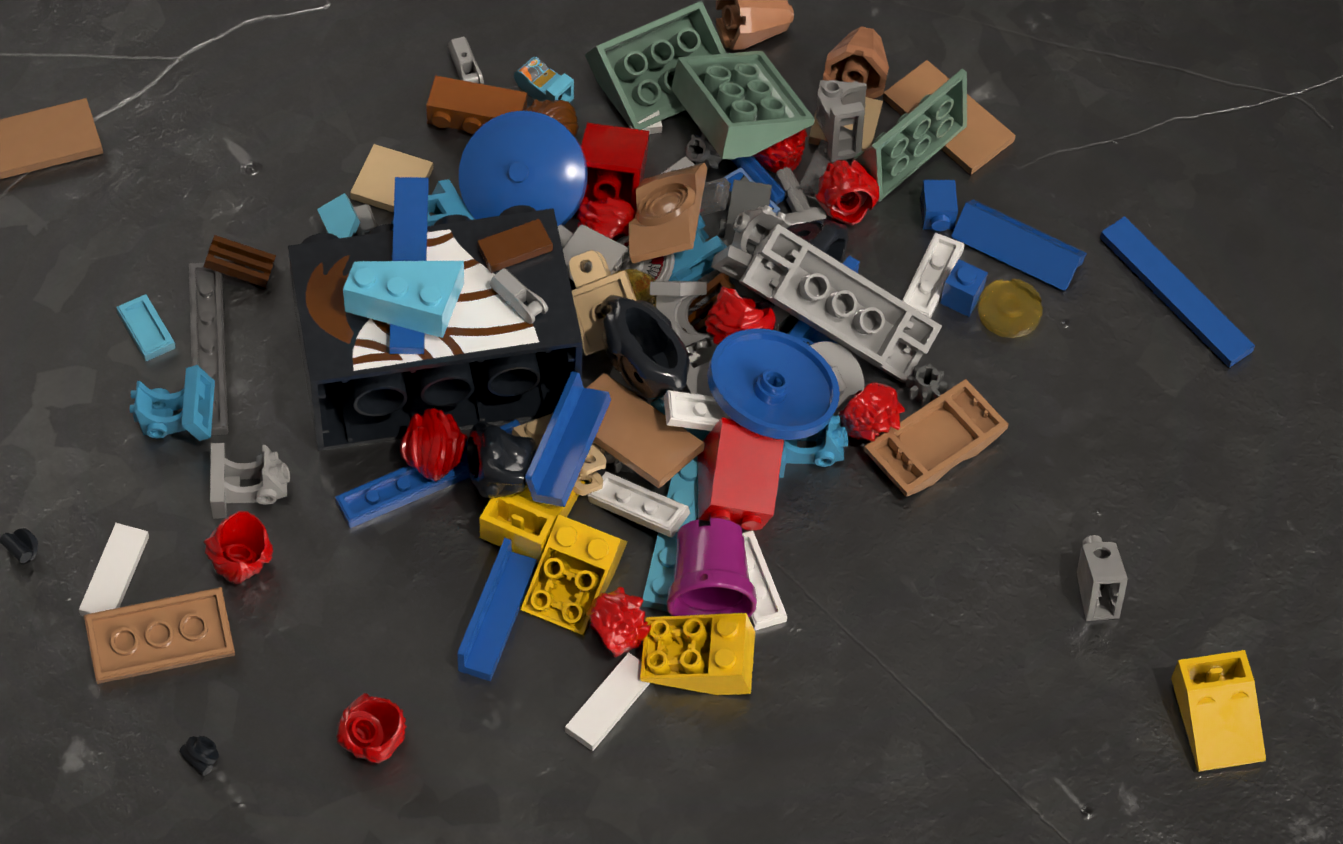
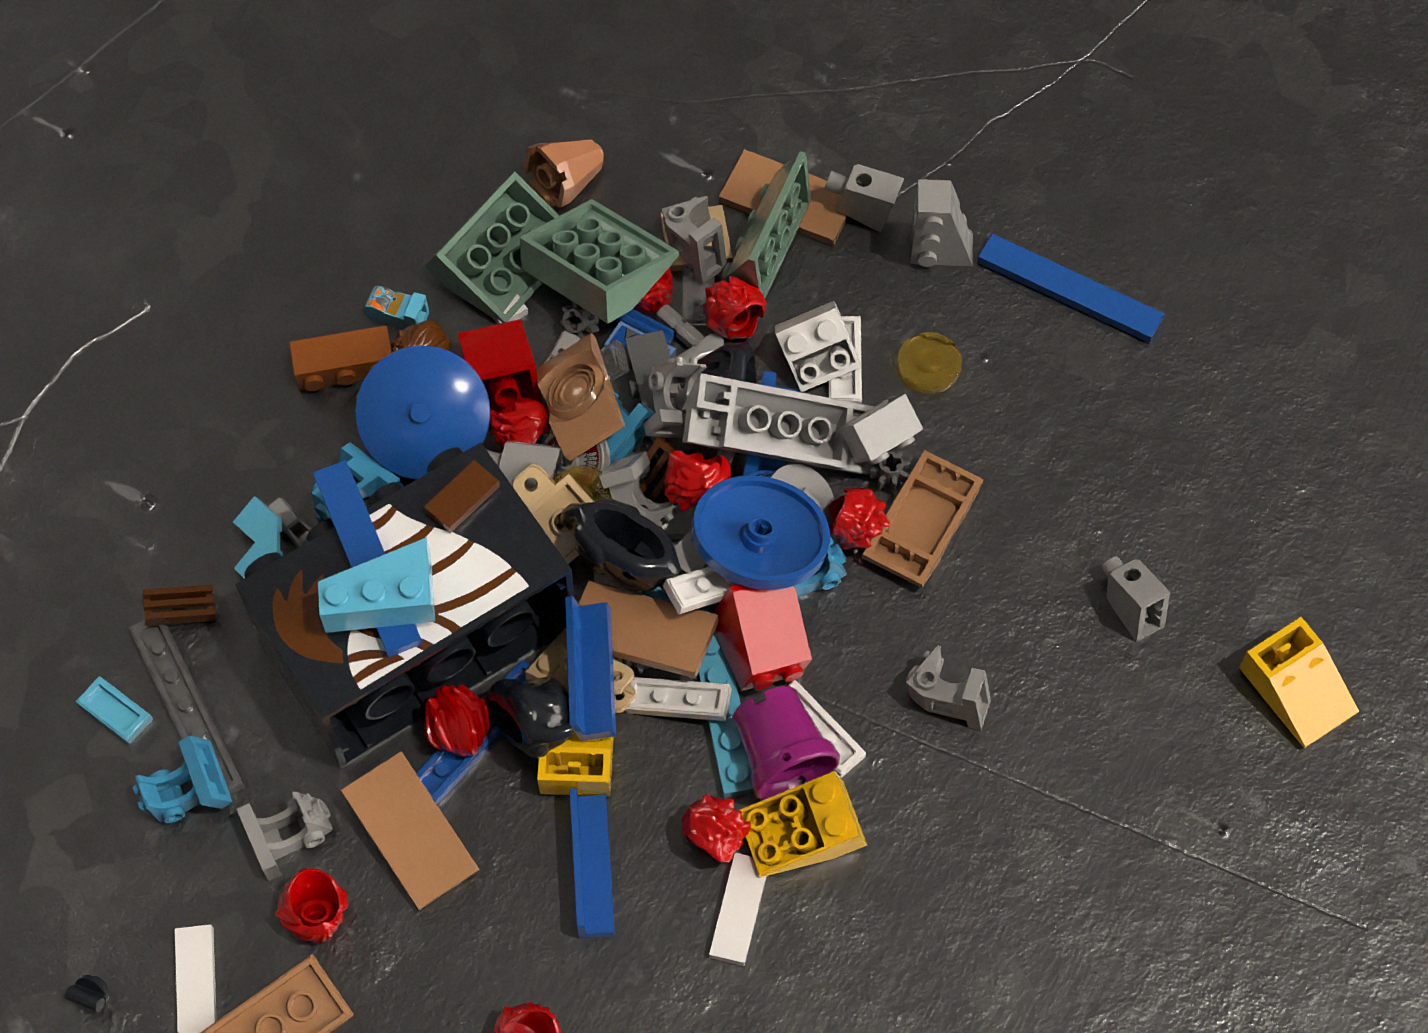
camera: 20 degrees left, 5 degrees up
tan tile [350,144,433,212] -> none
light grey bar [447,36,484,84] -> none
light grey bar [490,268,548,324] -> none
yellow slope [520,514,628,635] -> none
nougat cone [823,26,889,99] -> none
blue brick [920,180,958,231] -> none
blue brick [940,259,988,317] -> none
blue panel [952,200,1087,290] -> none
none -> medium nougat tile [341,751,480,911]
none -> white slope [775,301,861,392]
none -> light grey torso [824,164,904,232]
none -> brick [839,394,923,465]
none -> light grey tile [906,645,991,731]
none -> light grey wedge [910,179,973,267]

